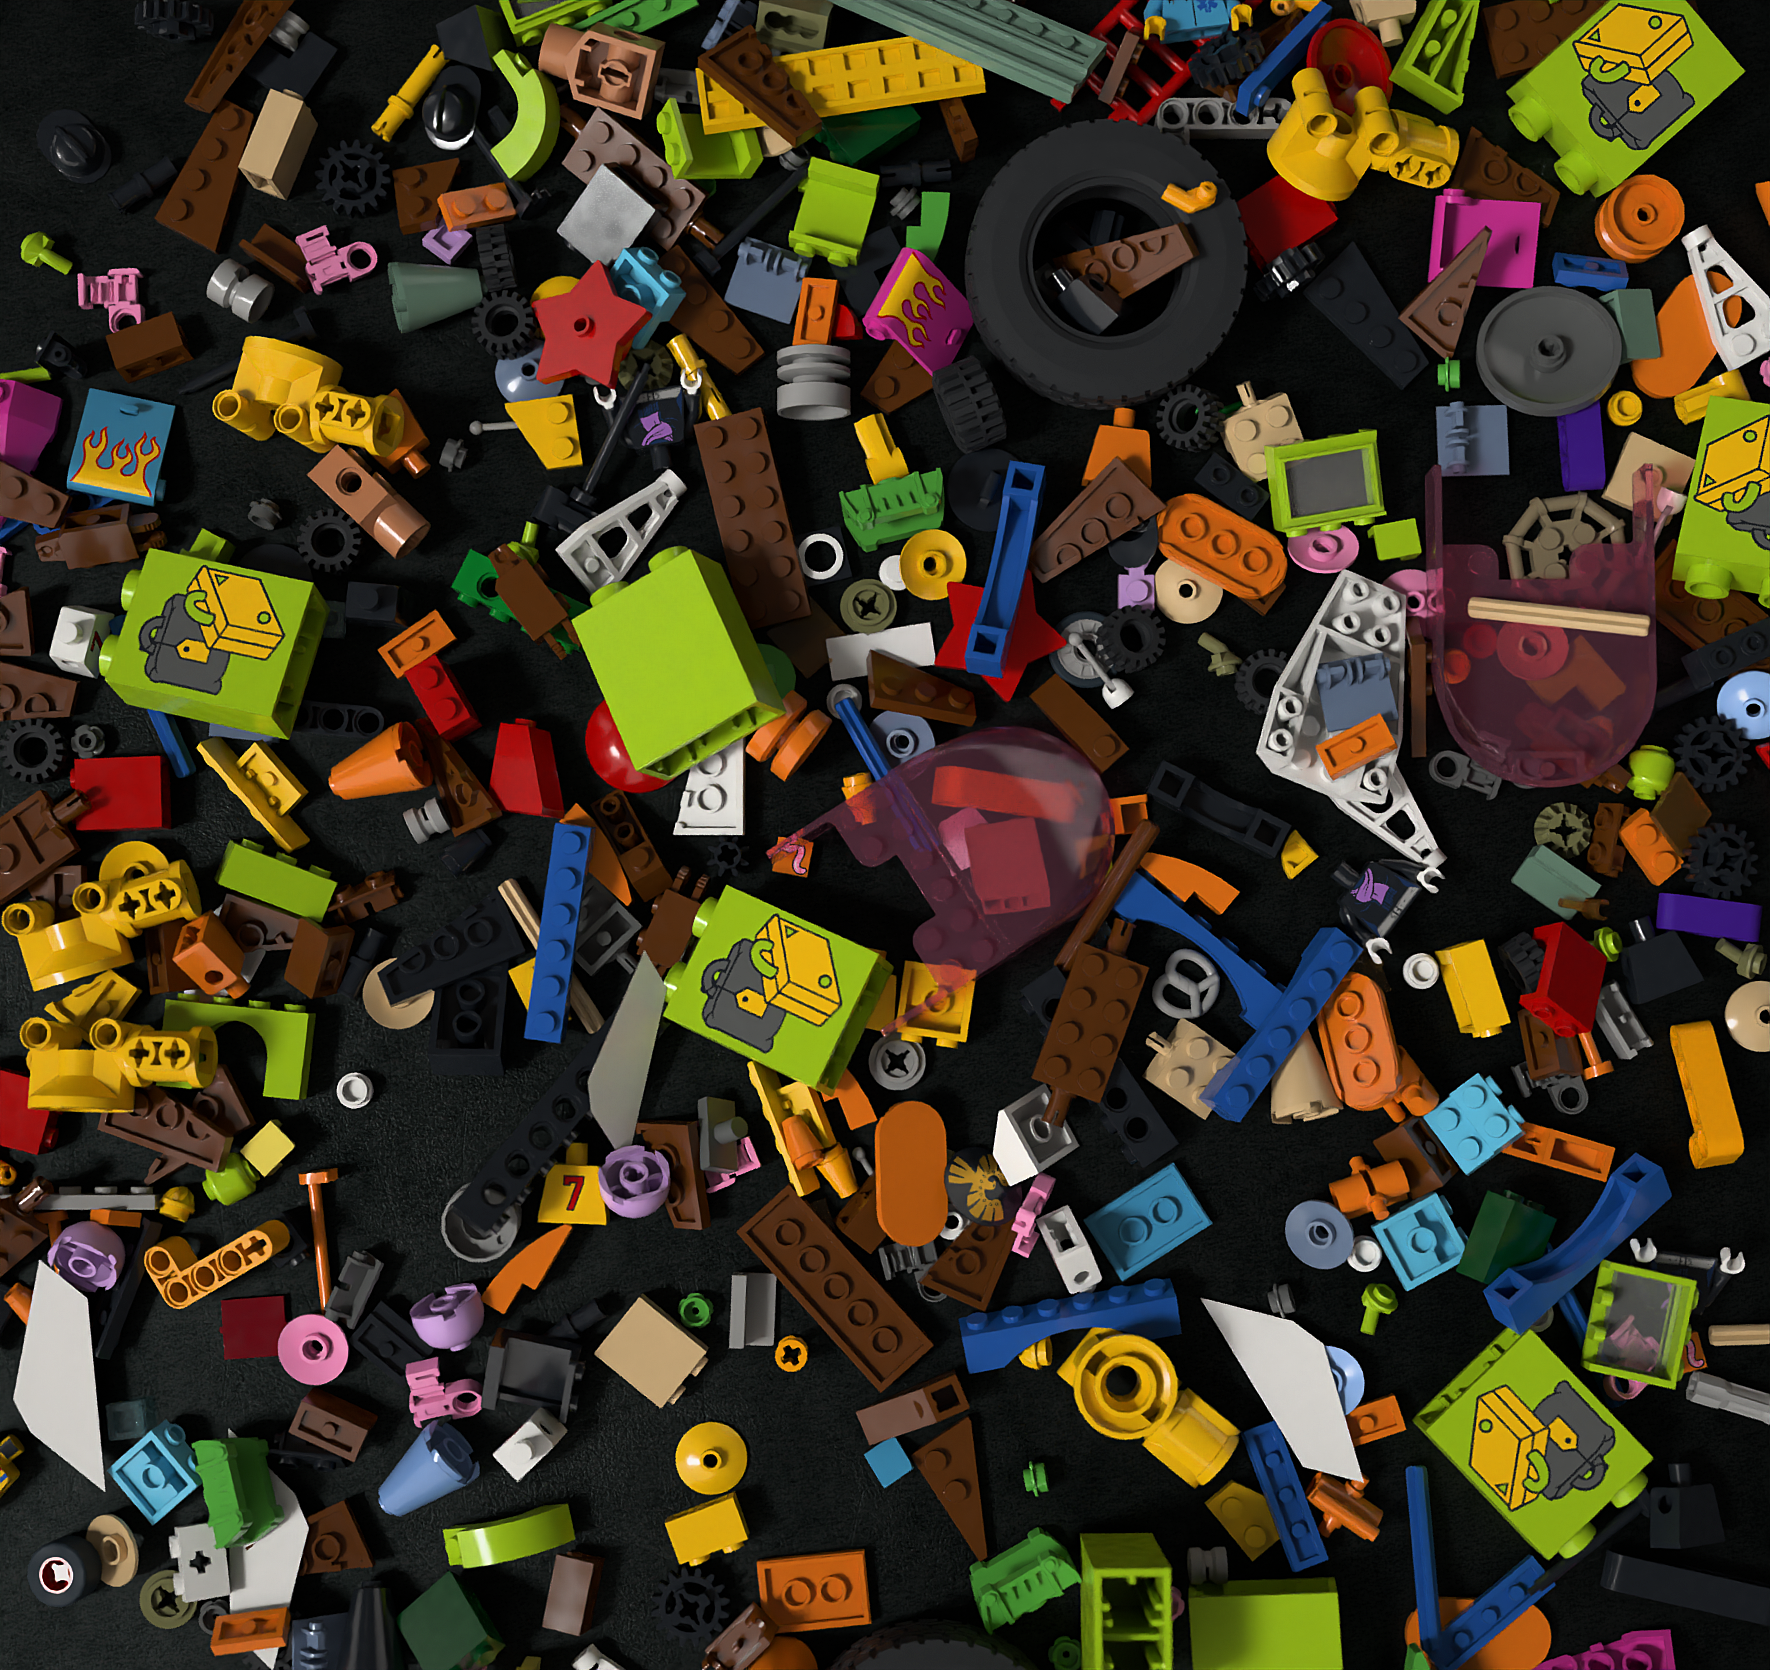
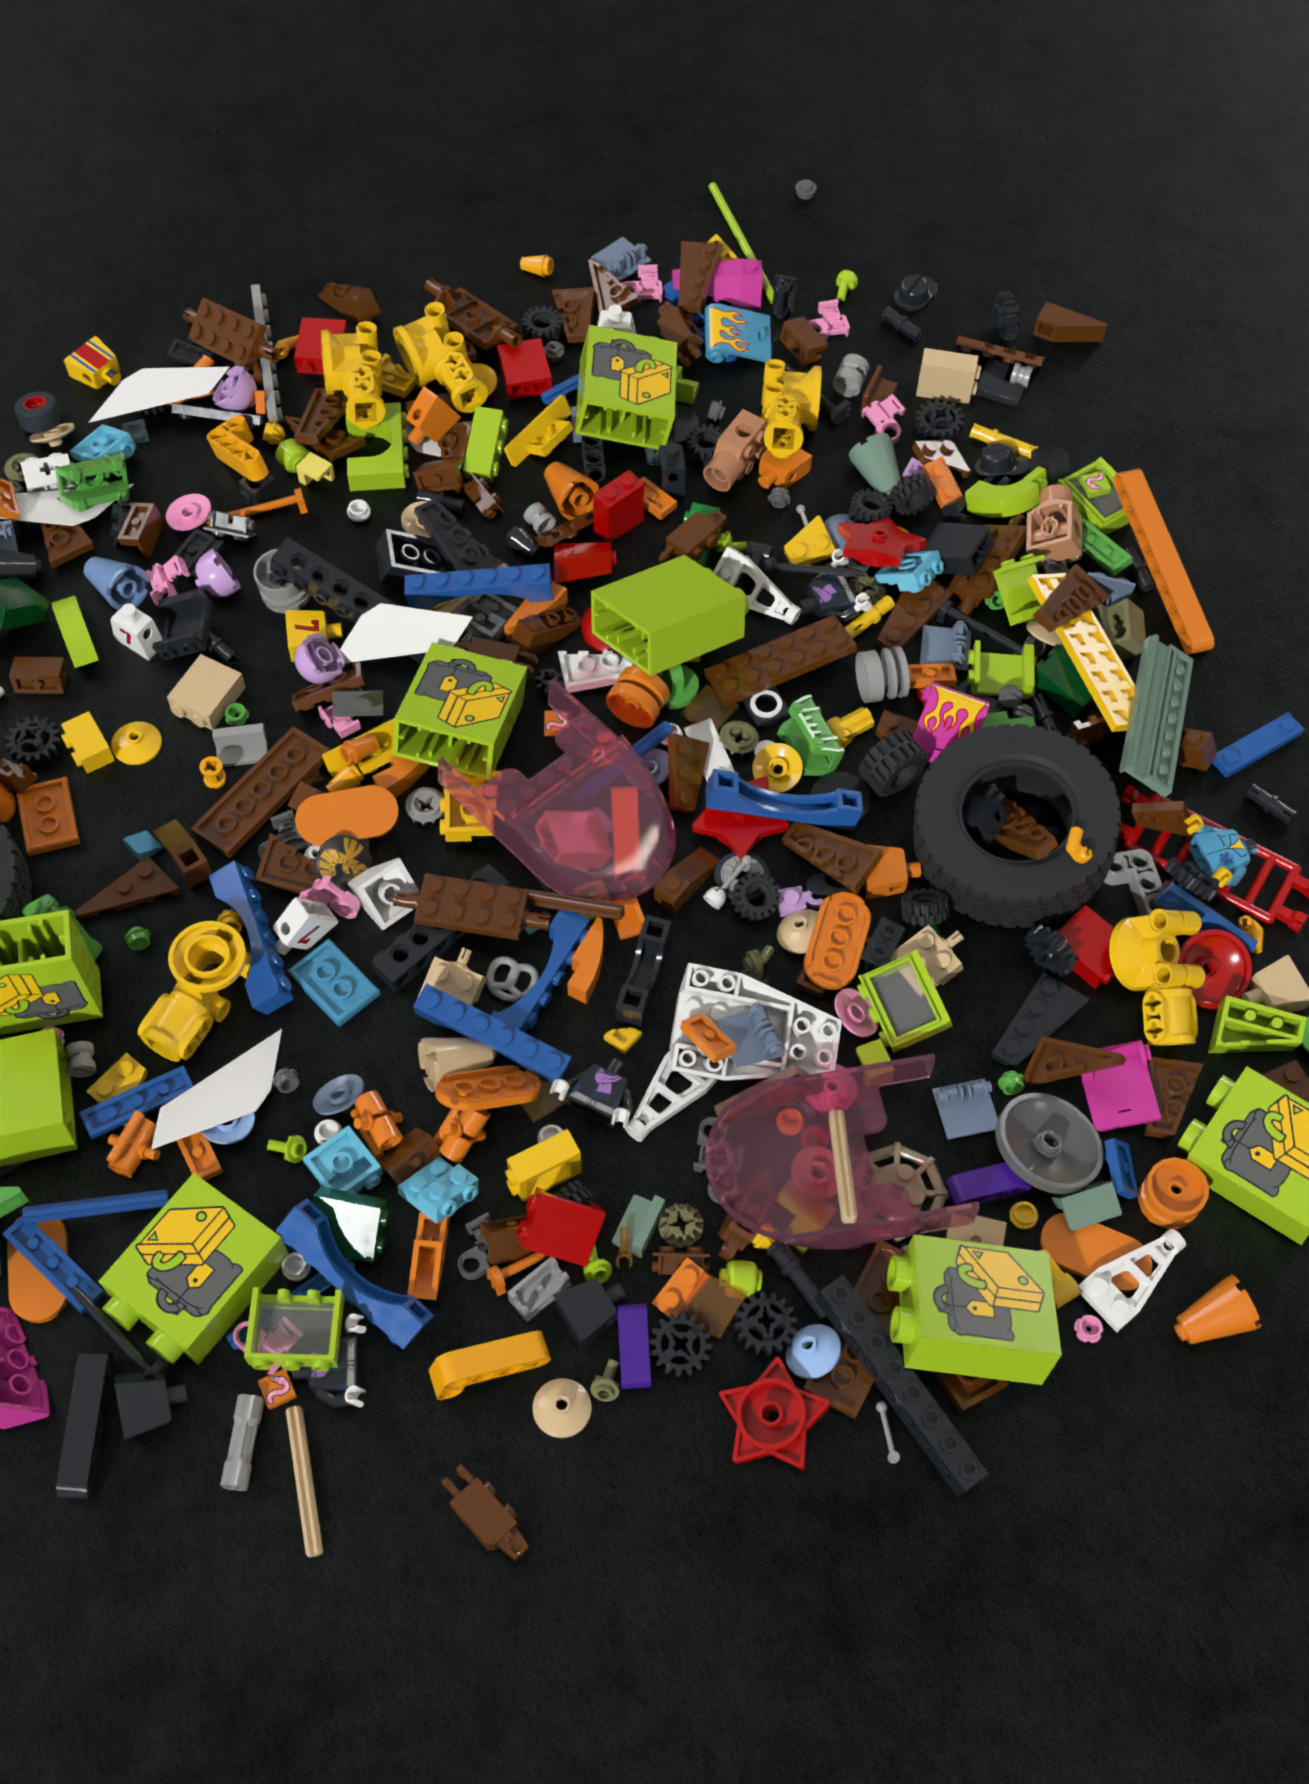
camera: 80 degrees right, 25 degrees down
reddish brown wing [154,98,257,255] -> none
dark red piece [219,1295,289,1360] -> none
orange slope [480,1223,576,1314] -> none
none -> dark grey plate [998,684,1023,708]

